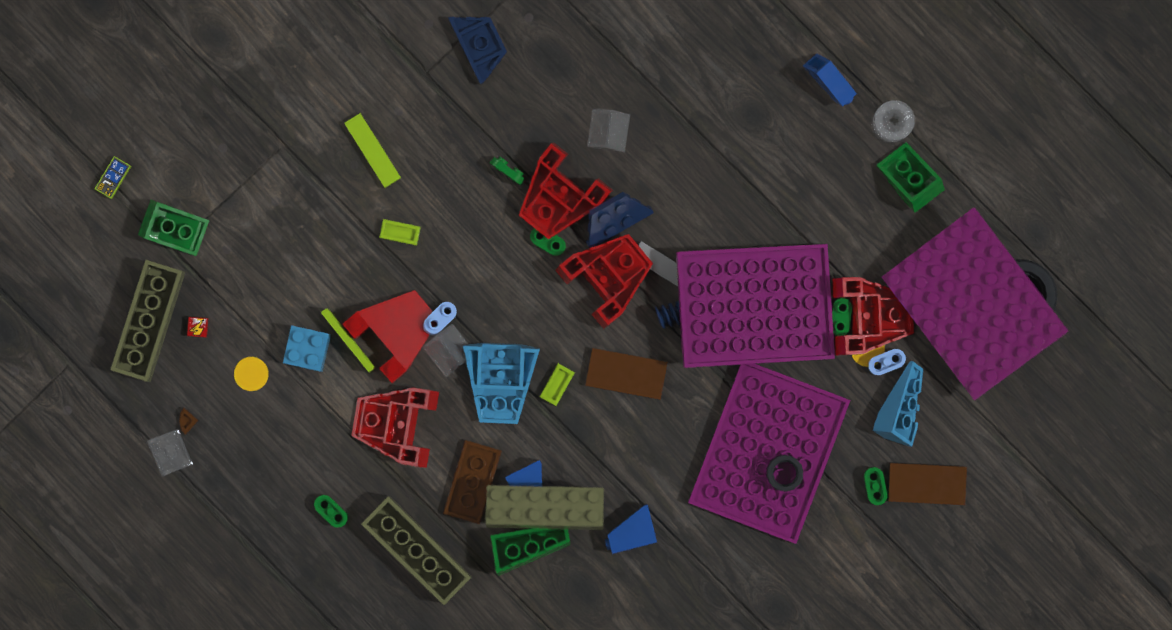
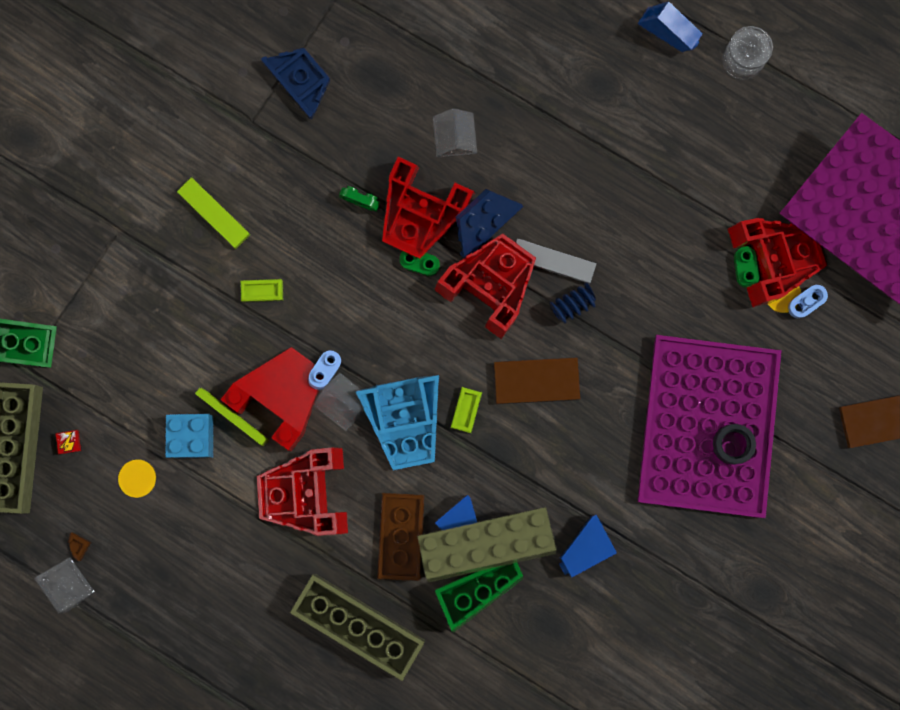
camera: 10 degrees left, 5 degrees down
green plate [314,495,348,528] -> none
magenta plate [676,244,835,368] -> none
green plate [864,467,887,505] -> none
dark azure wedge [873,361,923,447] -> none
green slope [877,142,945,213] -> none

